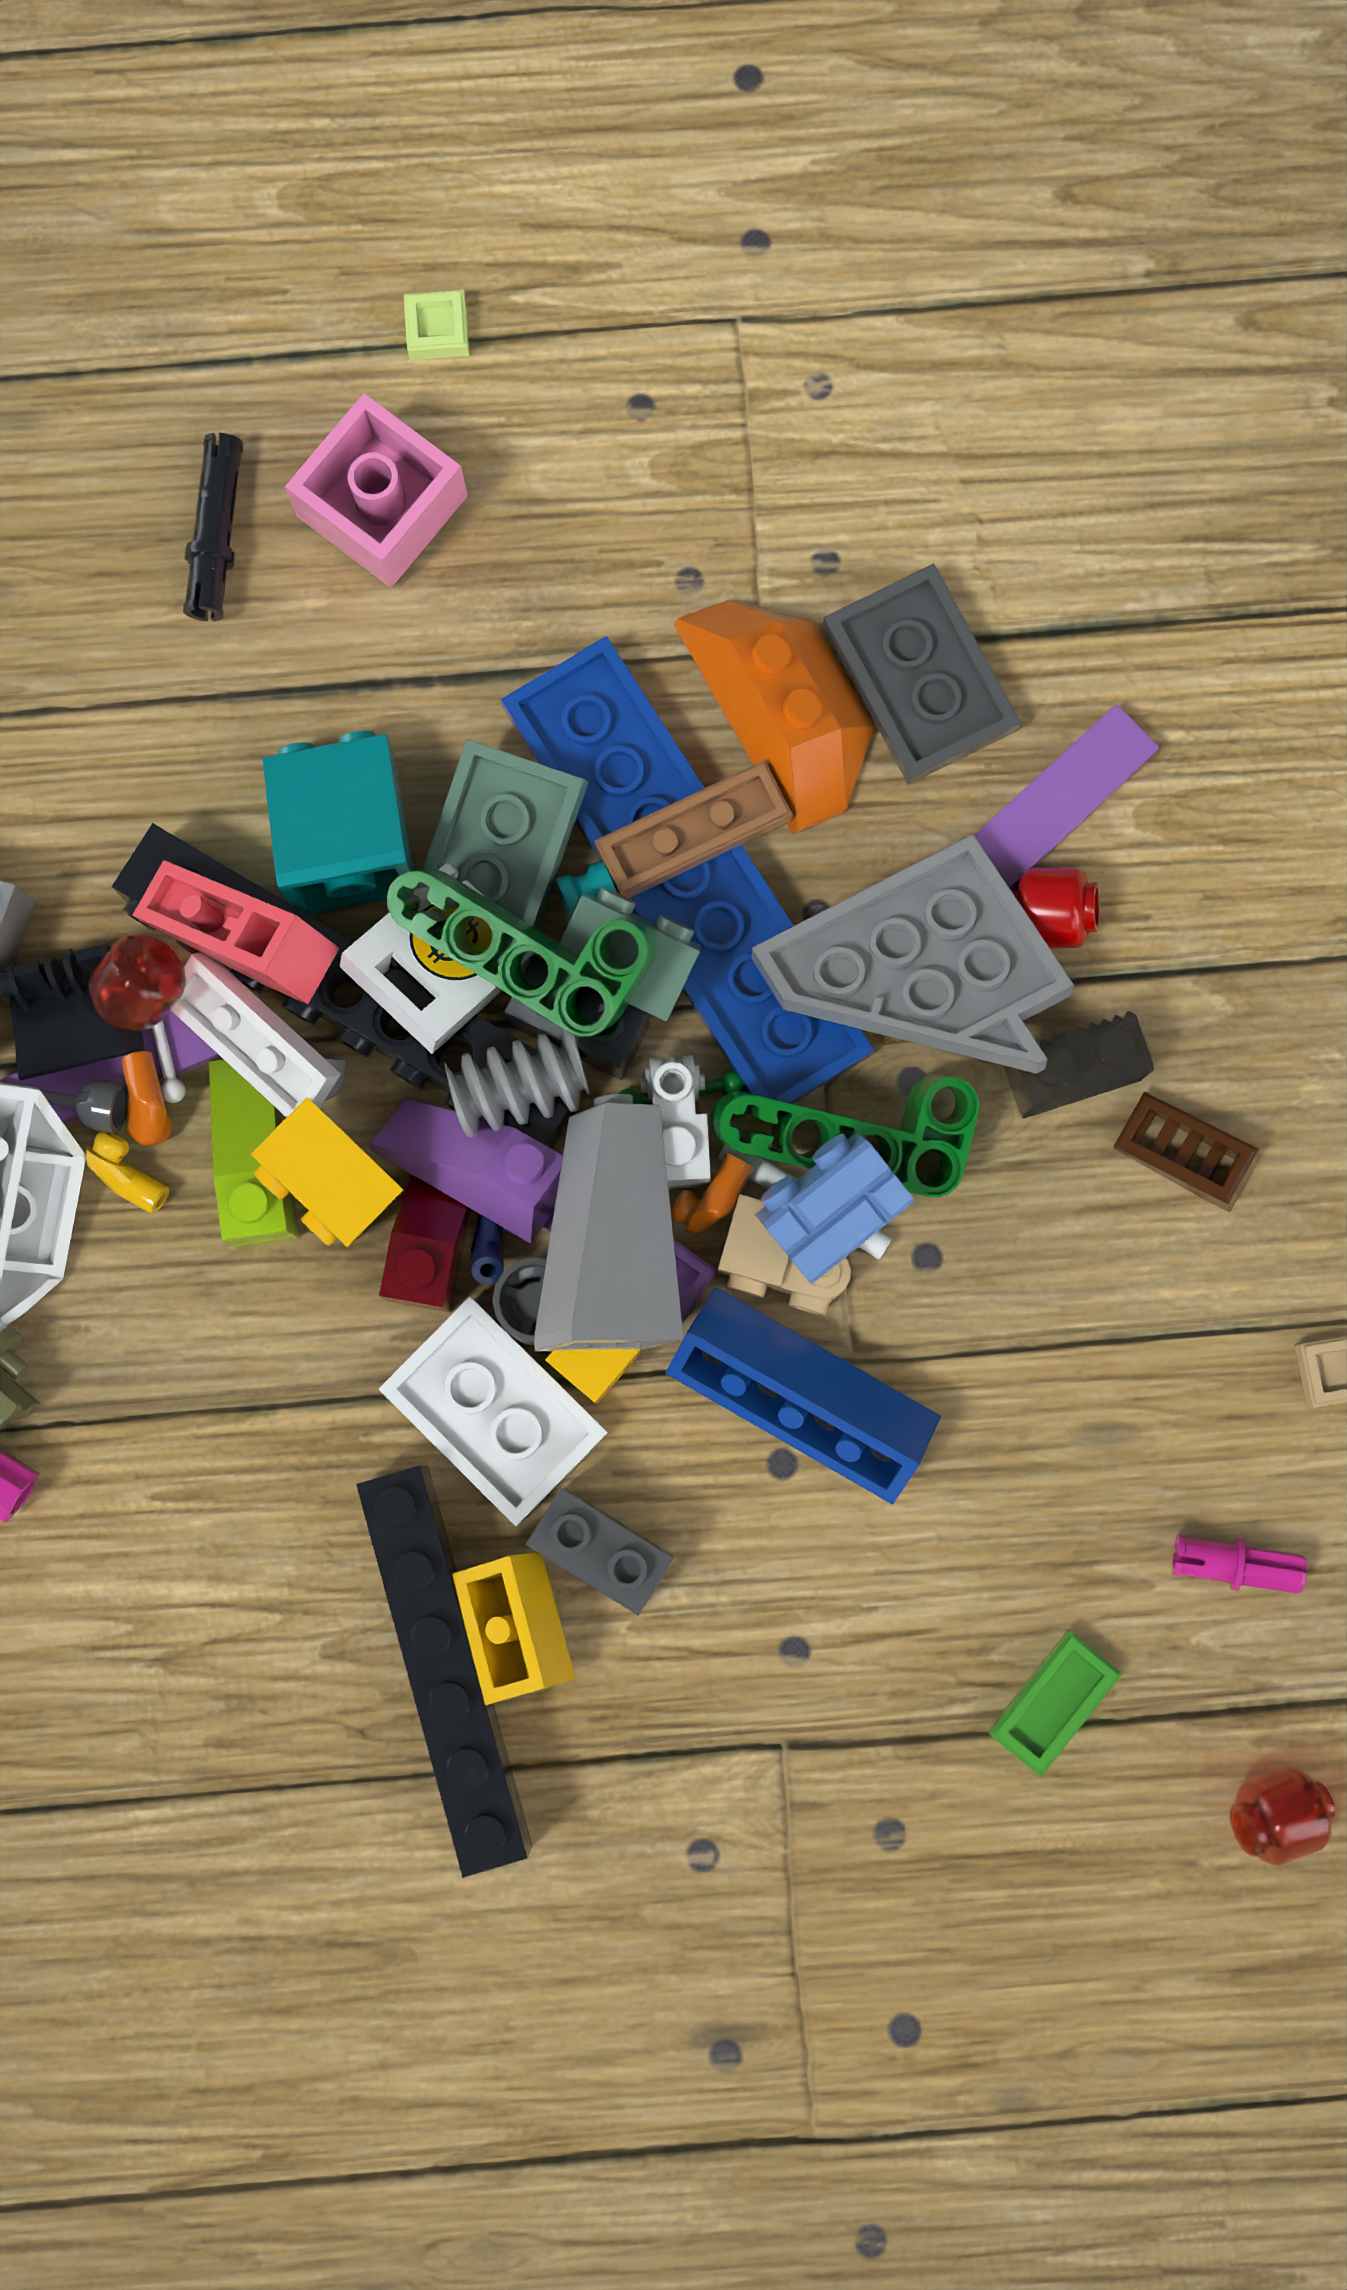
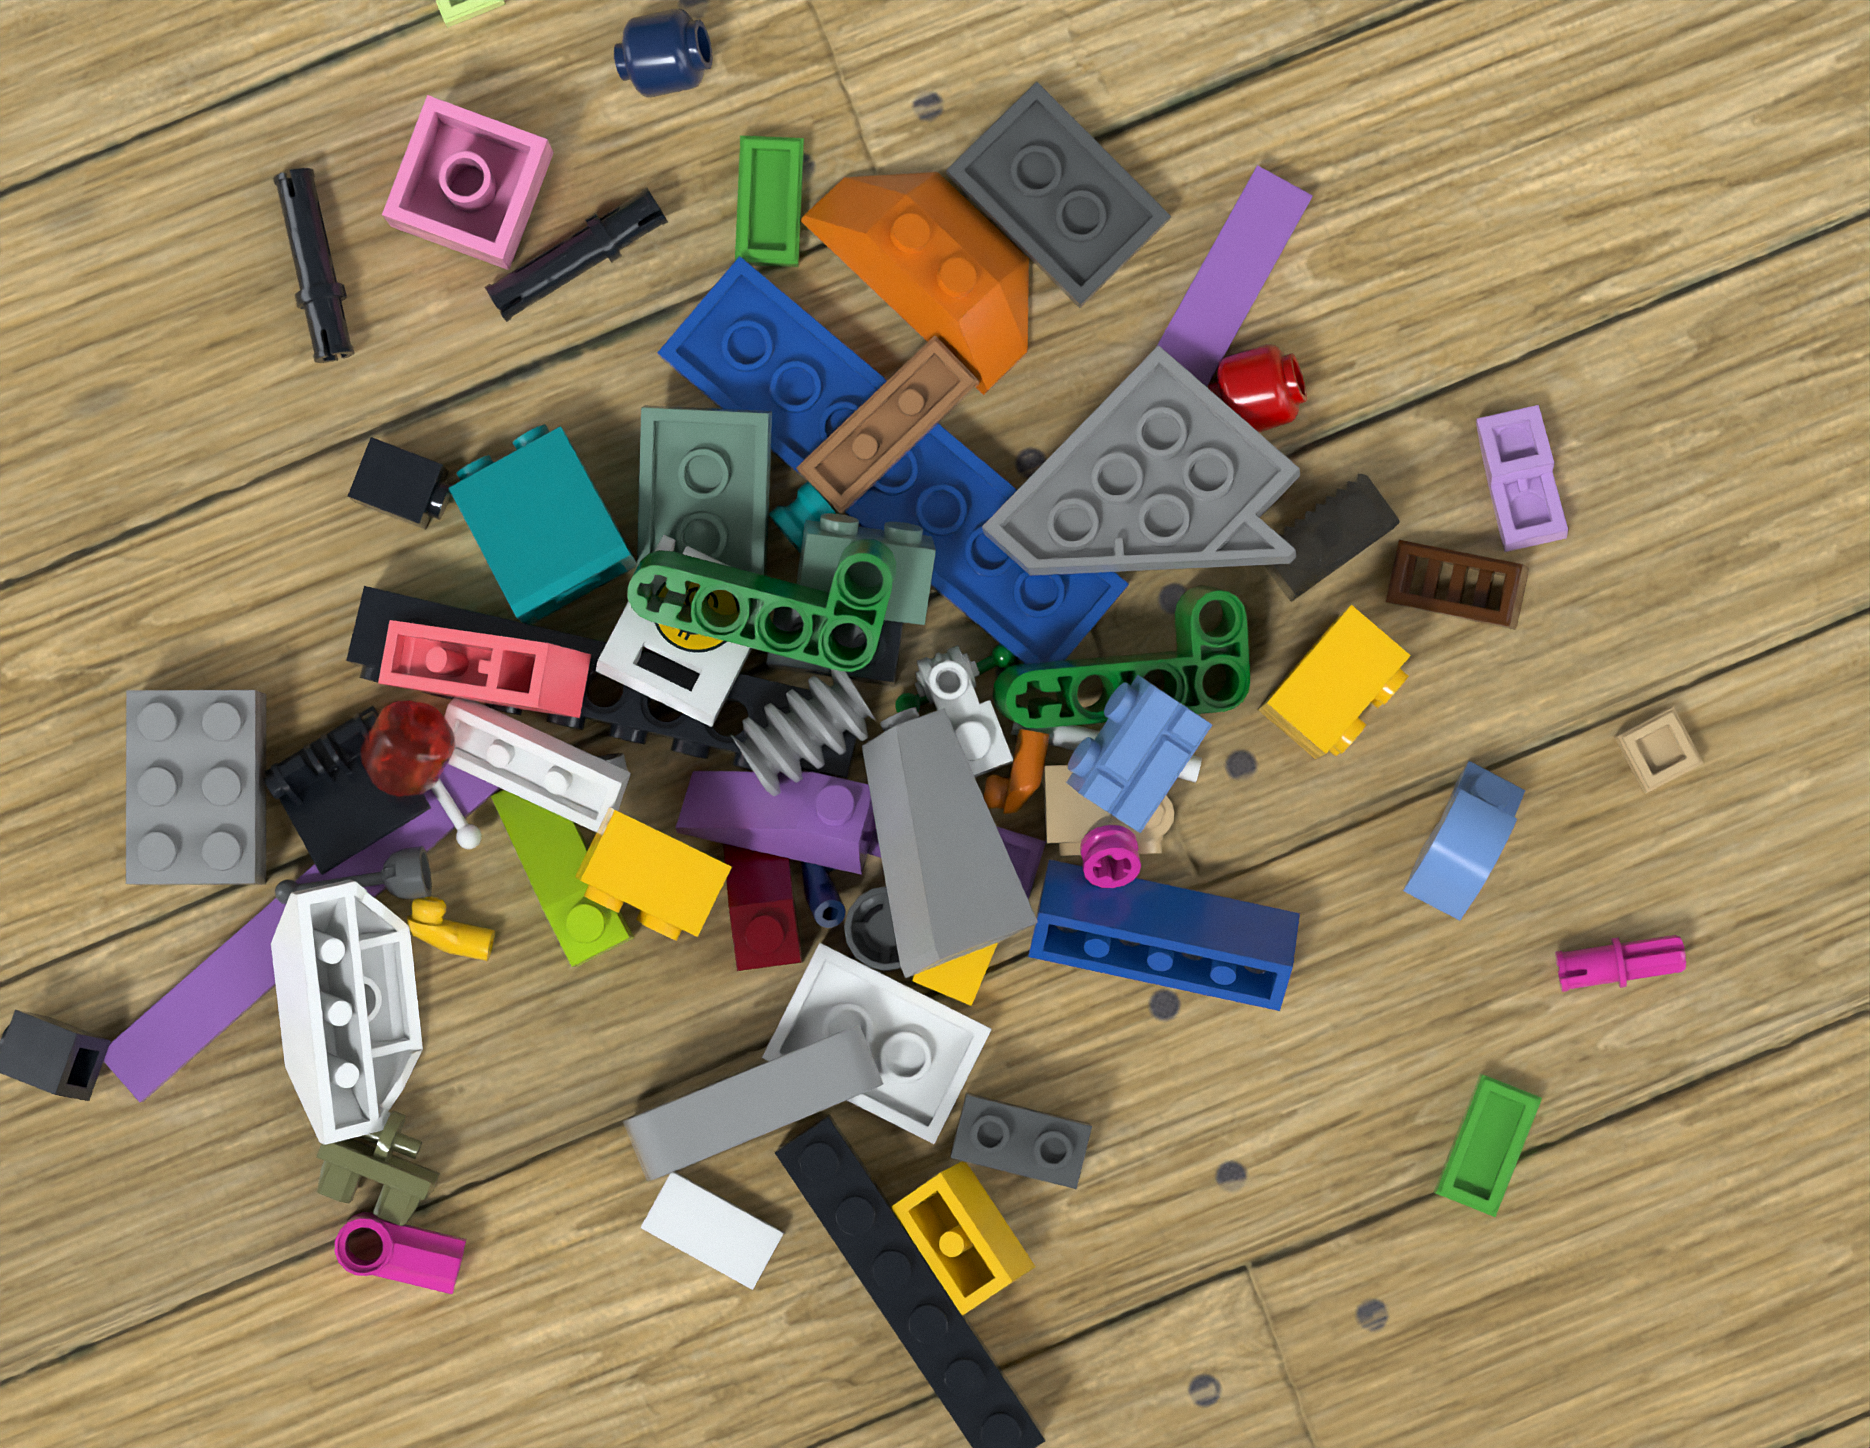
camera: 20 degrees left, 5 degrees up
orange arm [121,1051,172,1146] -> none
clear red head [1230,1766,1335,1866] -> none
none -> black brick [347,437,453,530]
none -> black pin [485,187,668,322]
none -> dark blue head [614,9,713,98]
none -> light grey beam [623,1025,884,1181]
none -> white tile [641,1171,784,1290]
none -> bright green tile [735,136,804,267]
none -> dark pink bush [1080,825,1141,888]
none -> yellow brick [1258,605,1411,760]
none -> medium blue brick [1403,761,1526,921]
none -> lavender slope [1476,405,1568,552]

